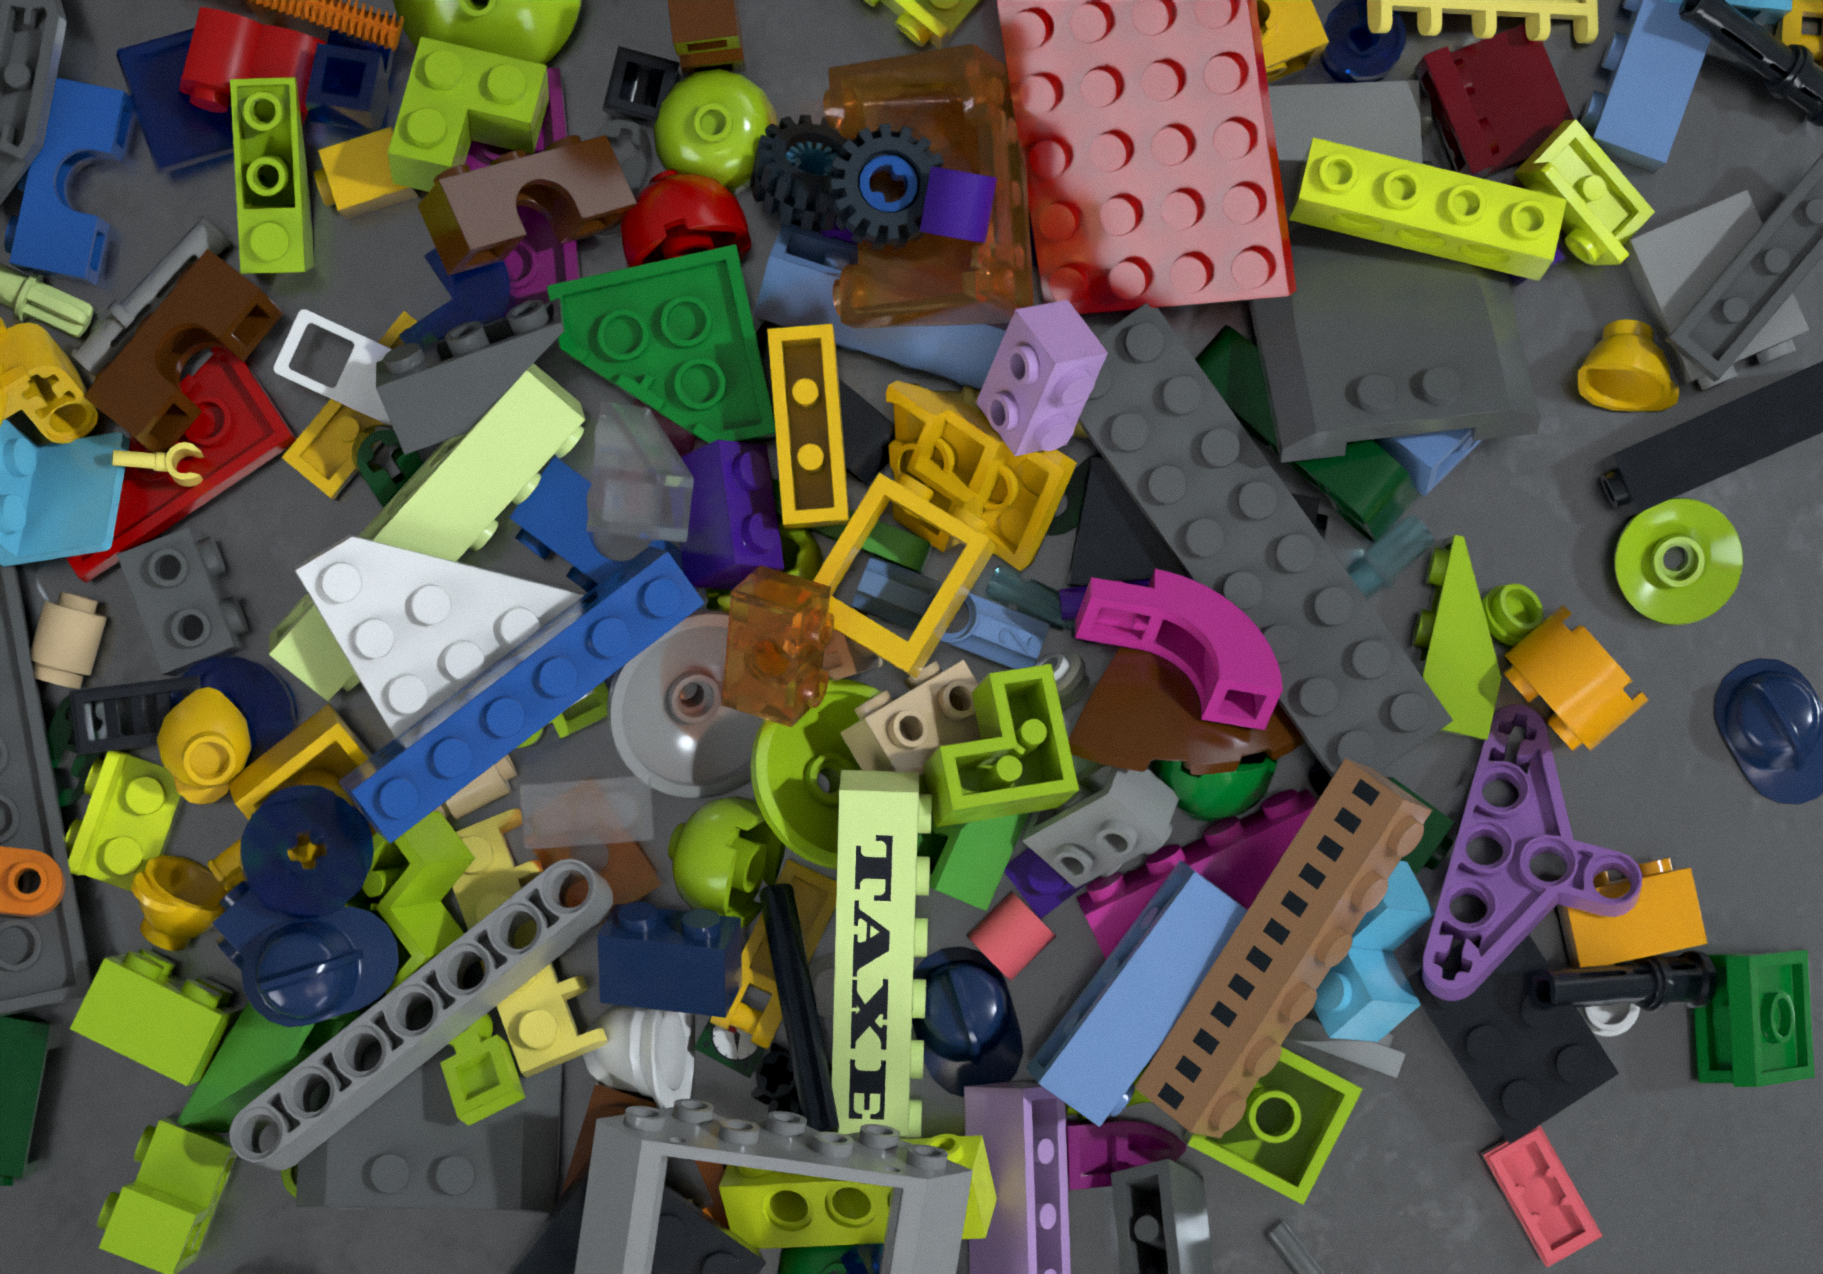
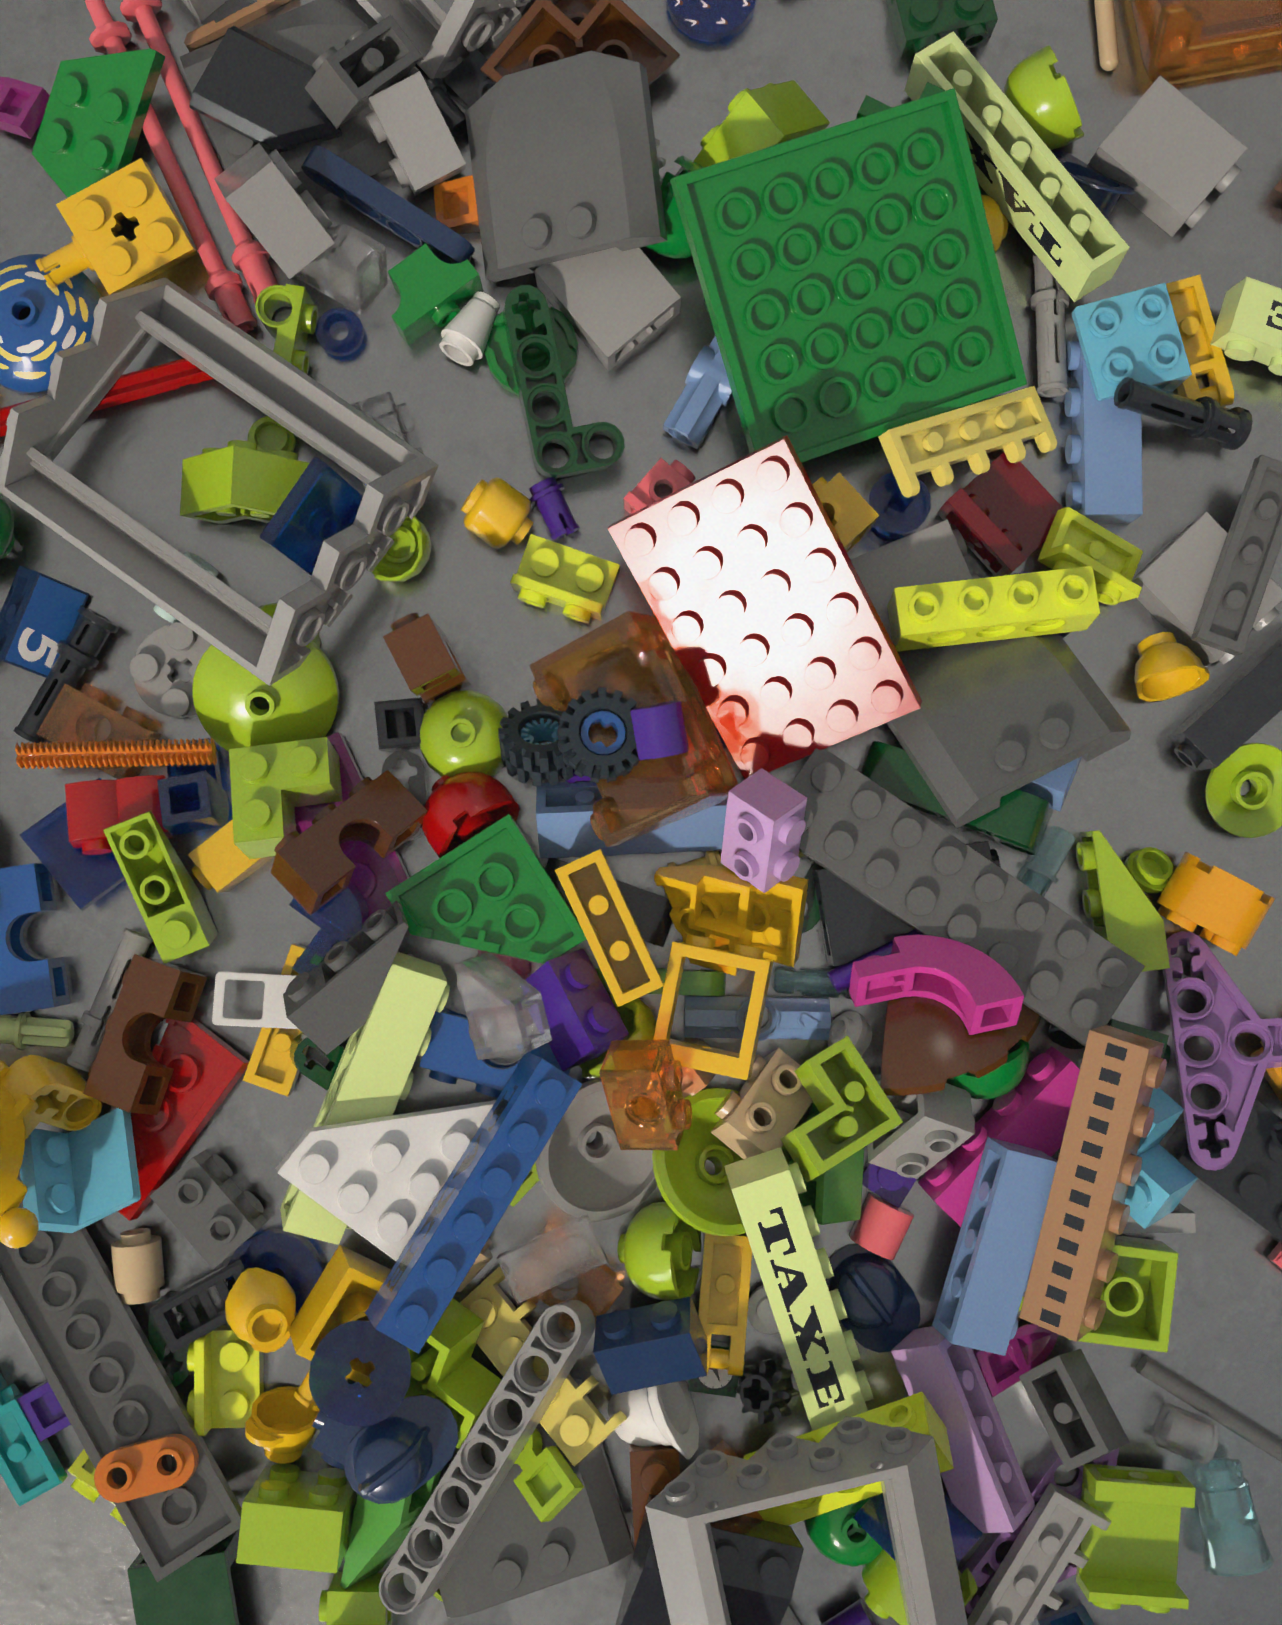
camera: 20 degrees left, 0 degrees up
light yellow hand [112,442,204,487] -> none
black axle [759,883,839,1133] -> none

